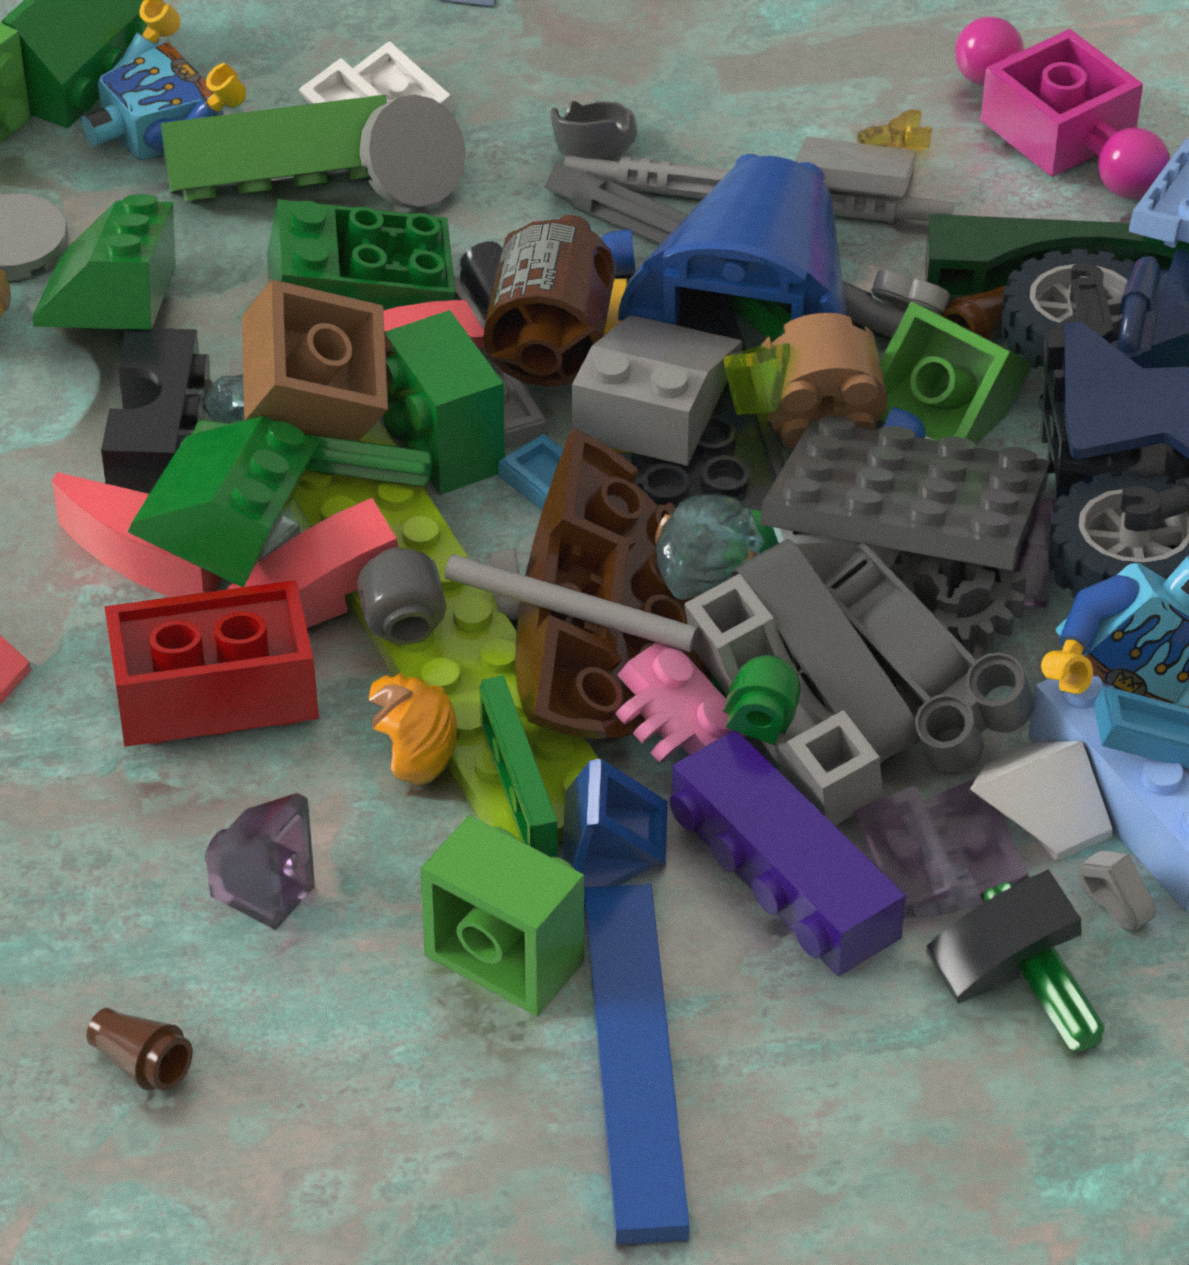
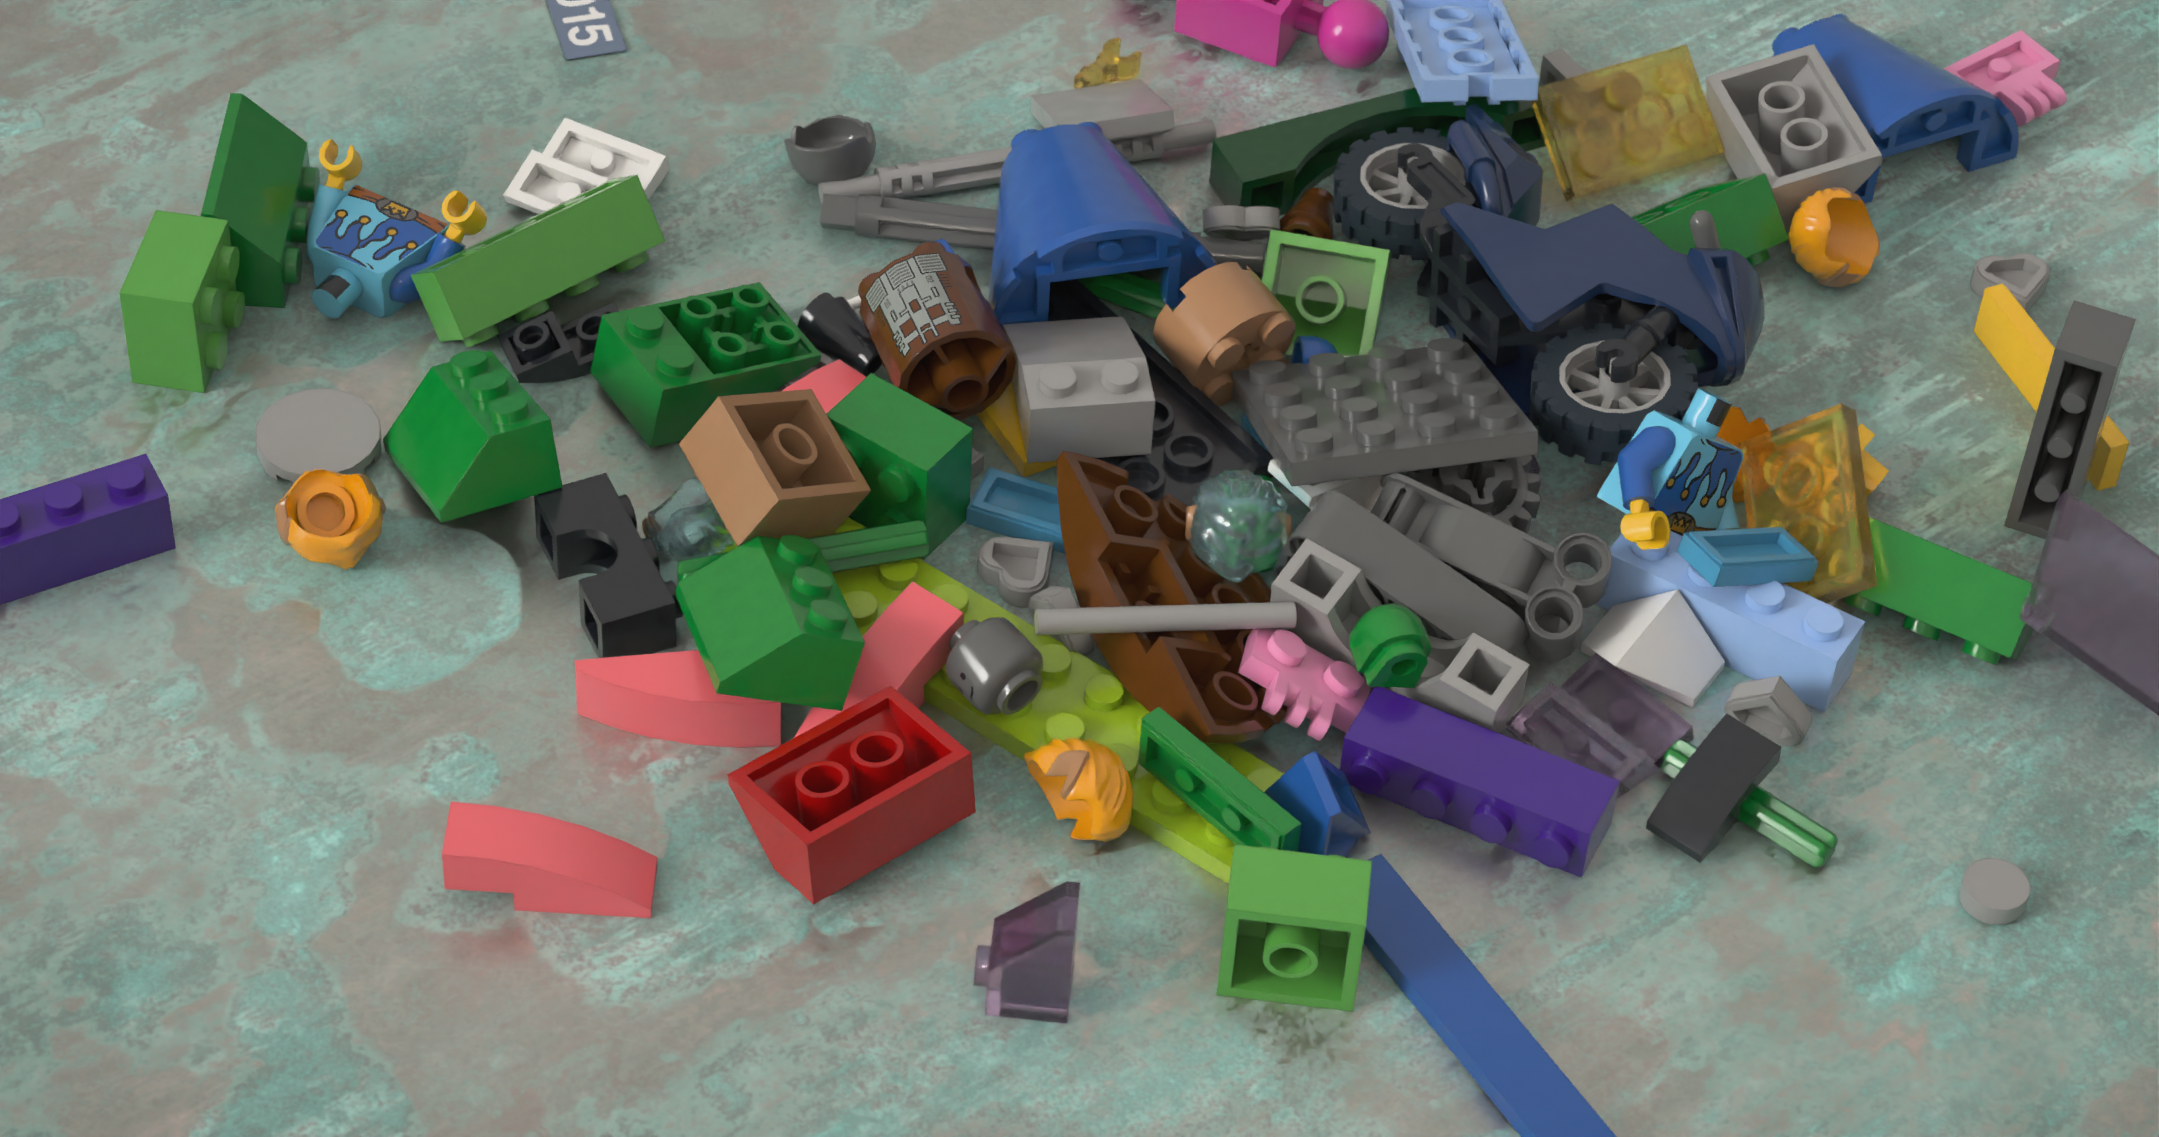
camera: 30 degrees left, 0 degrees up
light grey tile [359,94,466,209] -> none
clear neon green slope [723,342,791,415] -> none
none -> black slope [496,302,619,383]
none -> light grey tile [977,537,1054,608]

